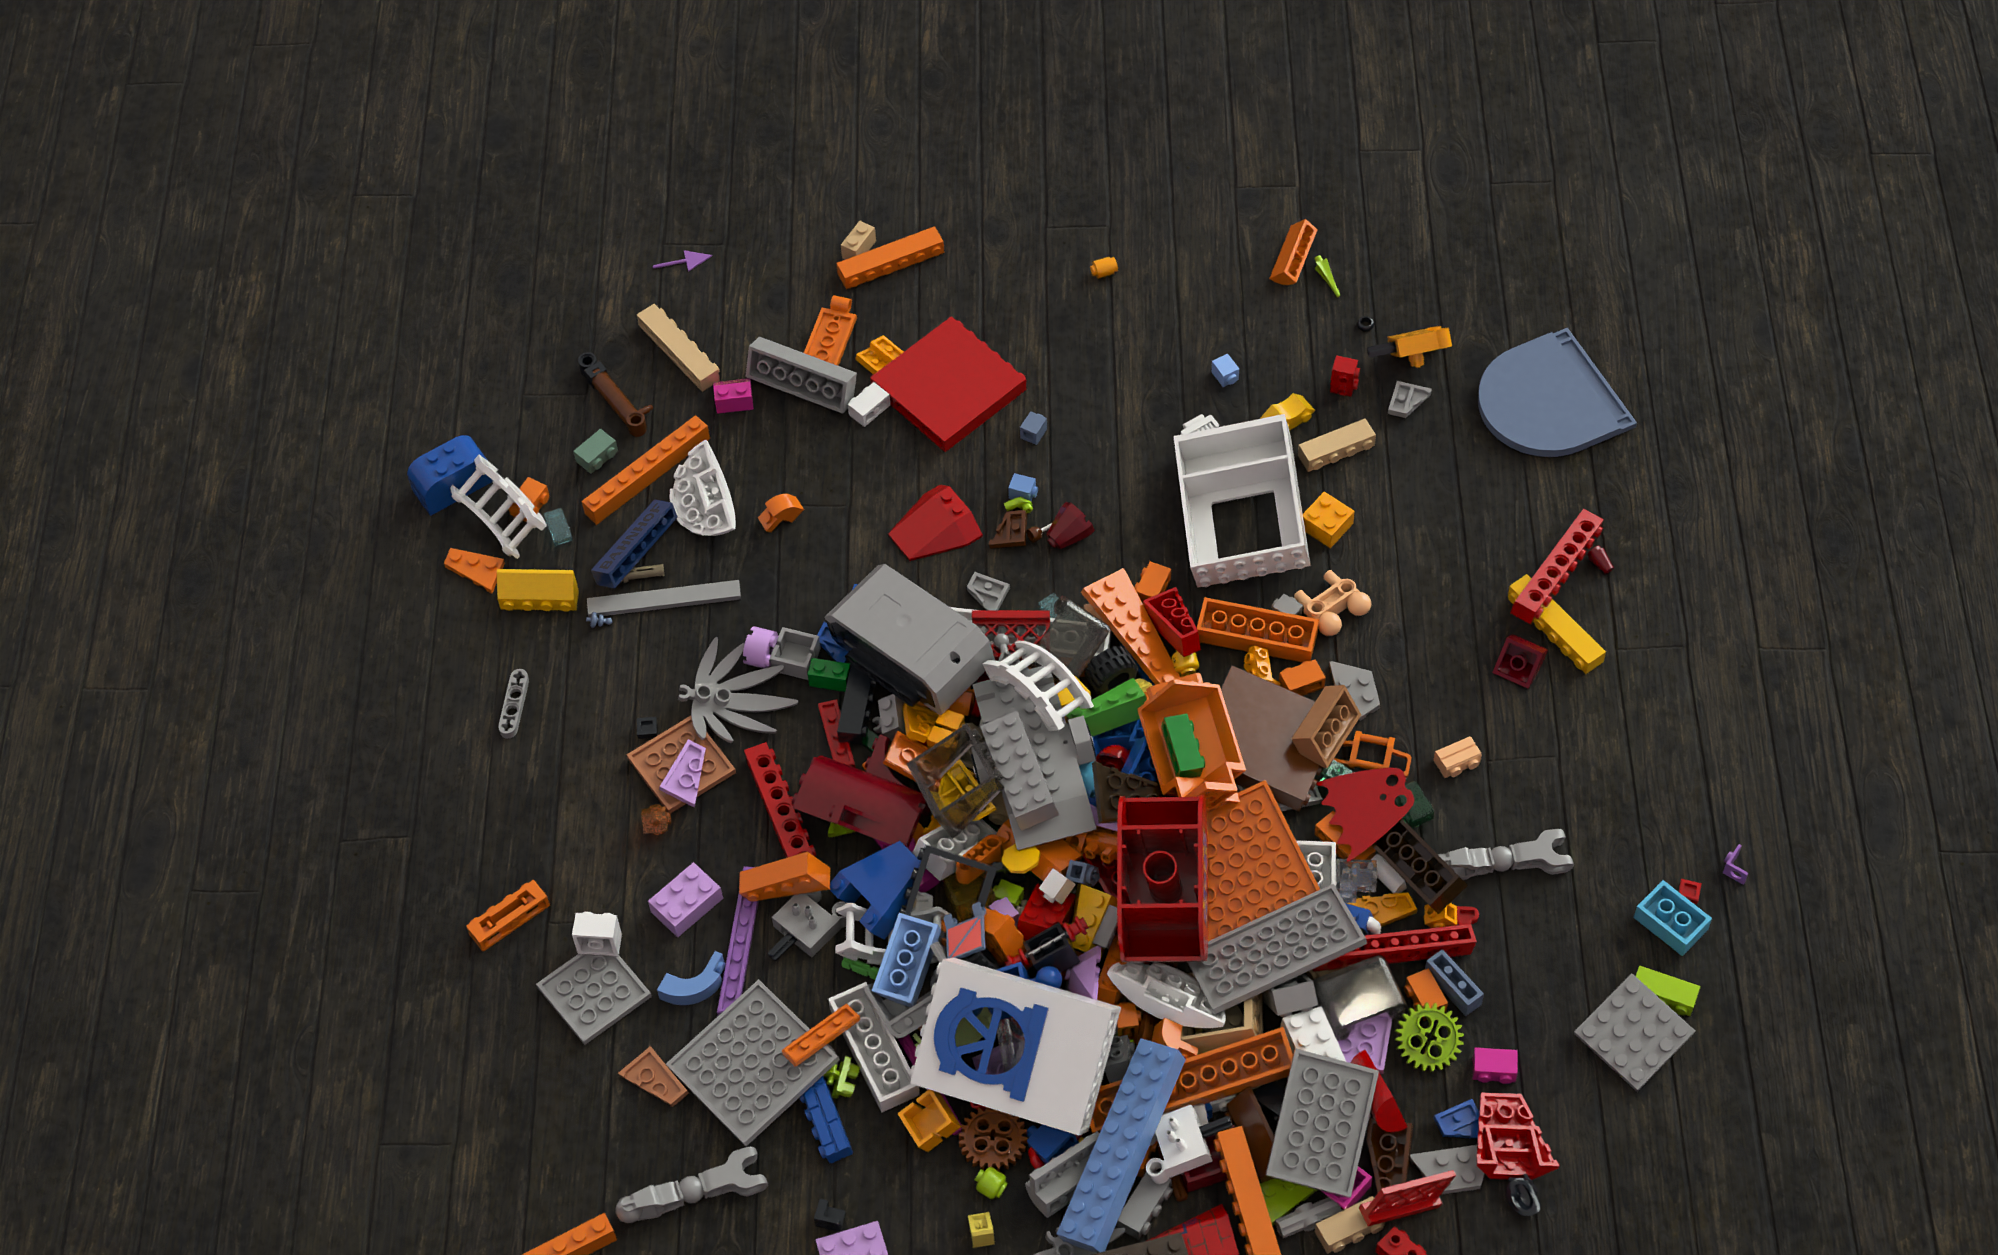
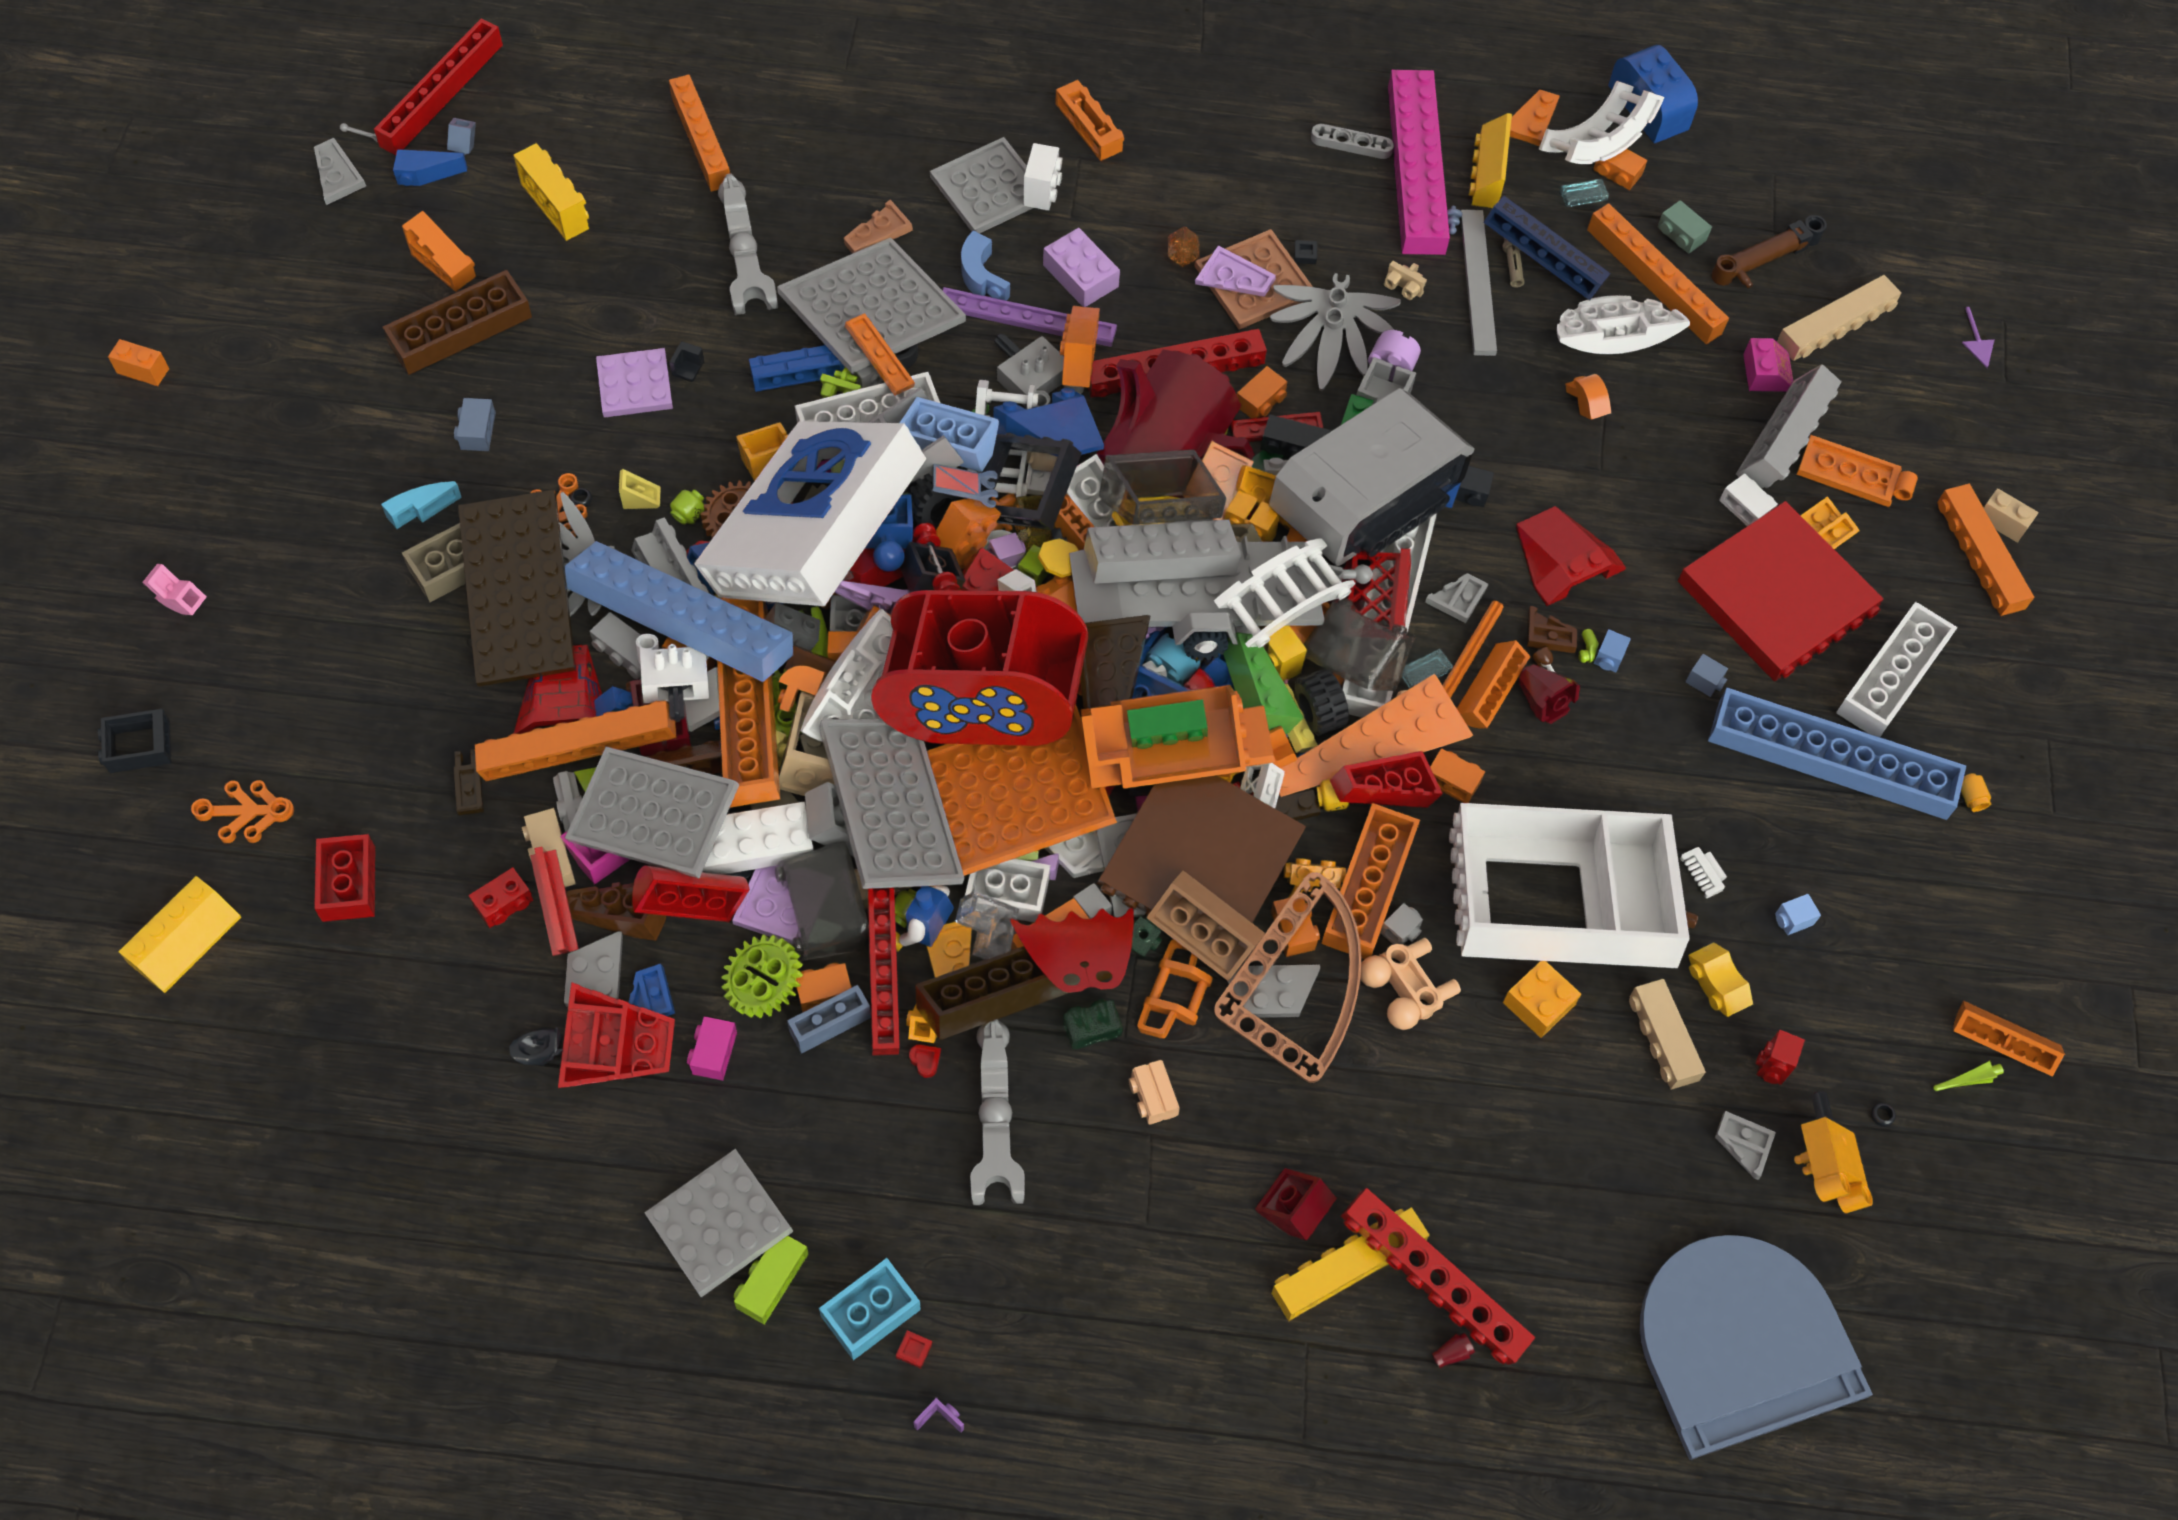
camera: 90 degrees right, 5 degrees up
none -> blue brick [594,686,633,716]
none -> light grey brick [1073,883,1112,919]
none -> nougat beam [1214,872,1361,1083]
none -> orange piece [1237,366,1288,419]
none -> tan hips [1384,261,1427,300]
none -> dark pink brick [1388,70,1450,255]
none -> orange axle [1442,601,1504,698]
none -> orange brick [1457,640,1530,729]
none -> medium blue brick [1708,688,1966,820]
none -> white brick [1836,602,1957,737]

